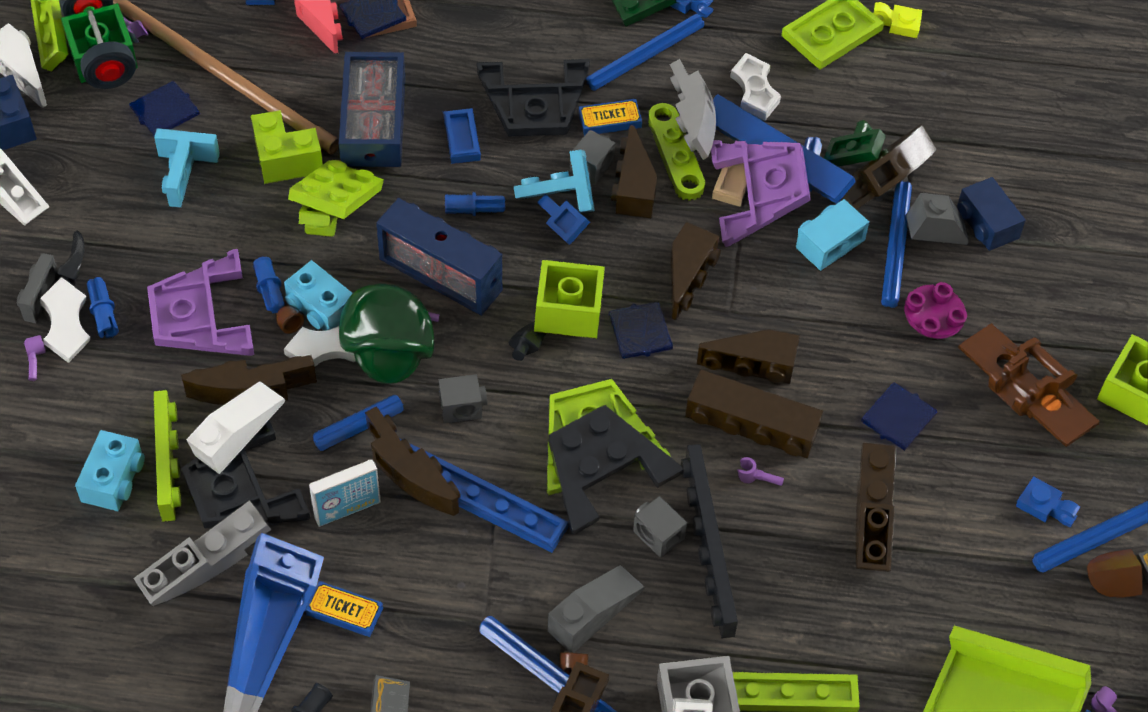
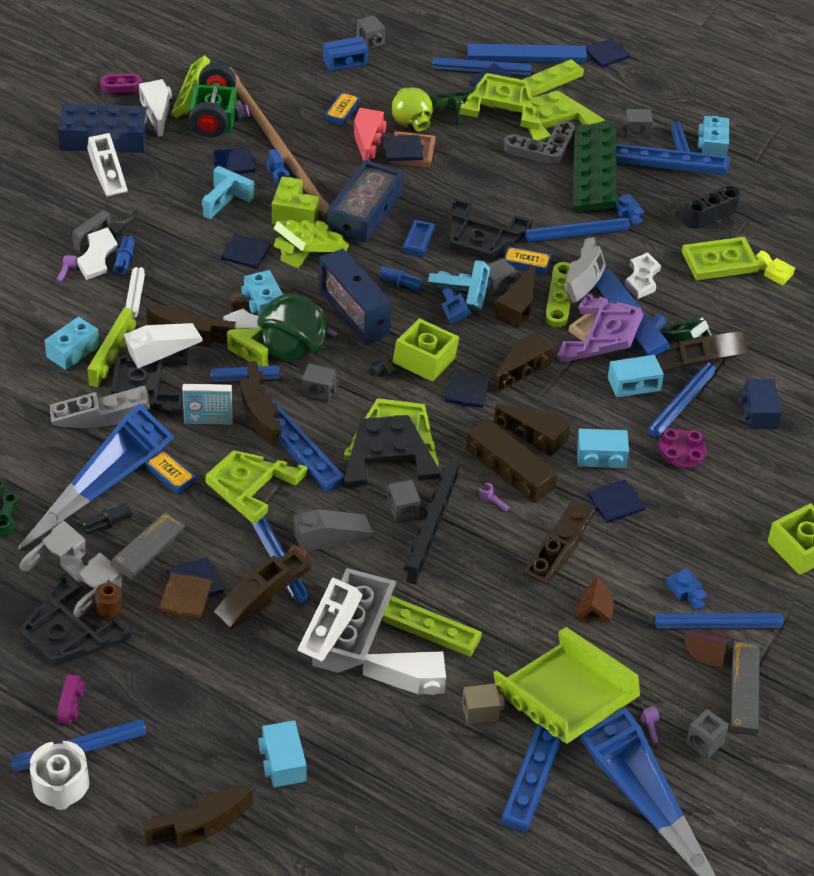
camera: 25 degrees right, 10 degrees down
medium lavender wing [147,249,254,356] -> none
blue axle [253,257,285,313] -> none
dark grey slope [906,193,969,245] -> none
reddish brown piece [958,323,1100,447] -> none
none -> white axle [126,267,145,319]
none -> lime wing [206,450,308,524]
none -> clear blue piece [221,234,271,269]
none -> lime slope [227,328,269,366]
none -> blue plate [266,149,289,185]
none -> reddish brown brick [575,577,613,623]
none -> medium azure brick [577,429,629,468]

